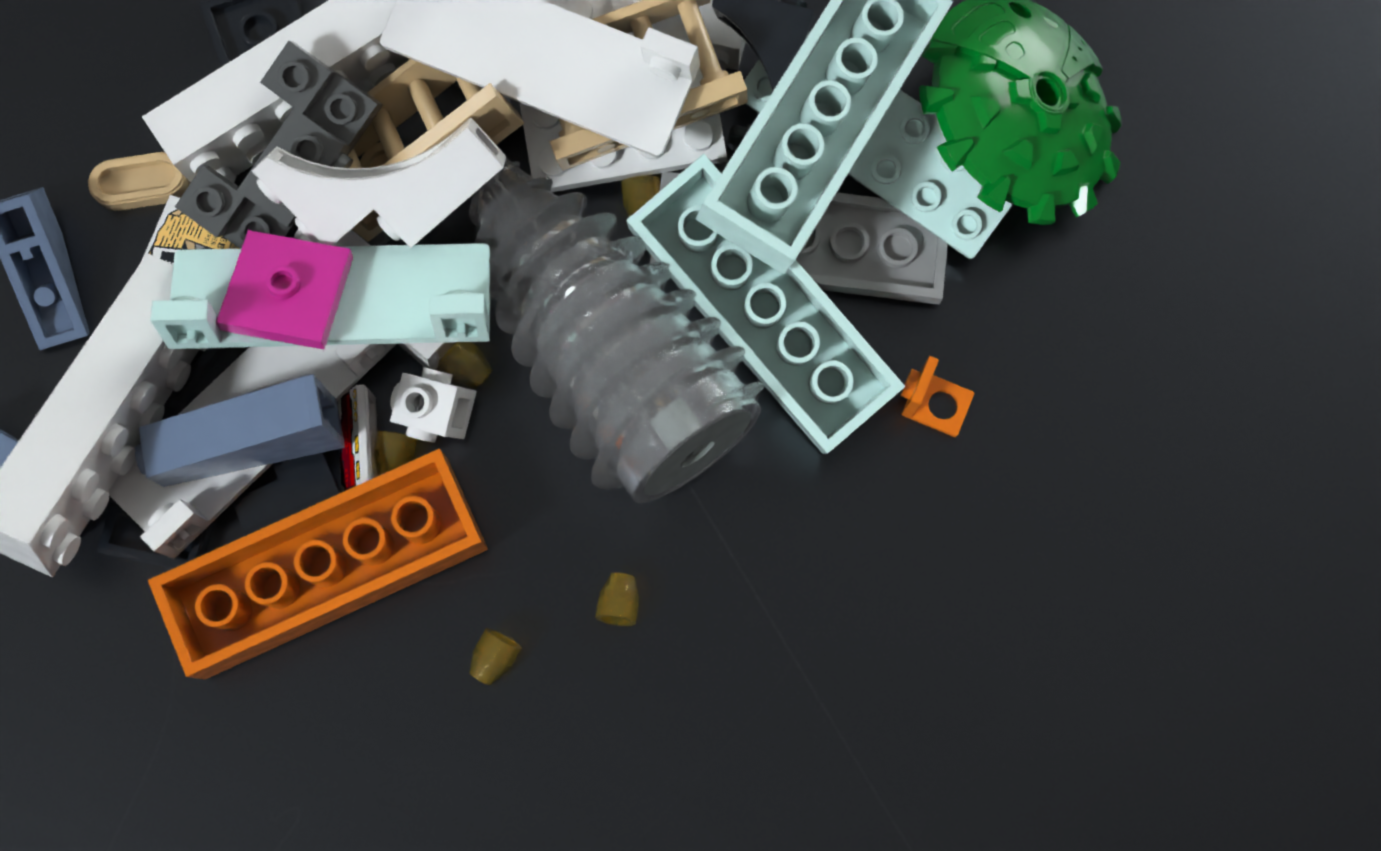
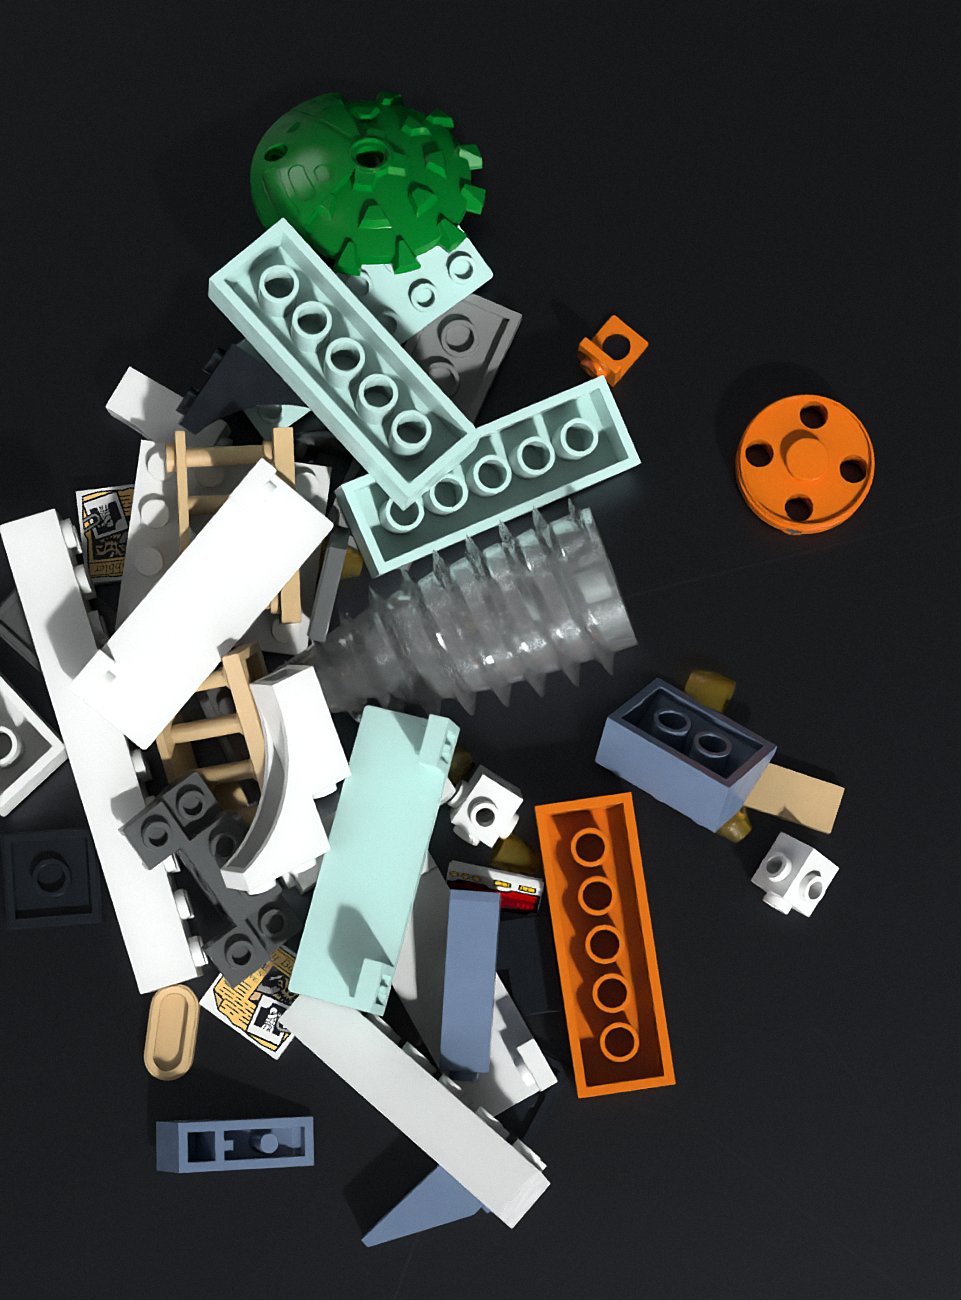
camera: 65 degrees left, 5 degrees up
dark pink plate [216,230,353,350] -> none
none -> dark grey tile [307,525,351,643]
none -> sand blue slope [595,677,777,833]
none -> orange piece [735,395,875,535]
none -> tan tile [742,763,845,834]
none -> white brick [751,832,839,917]

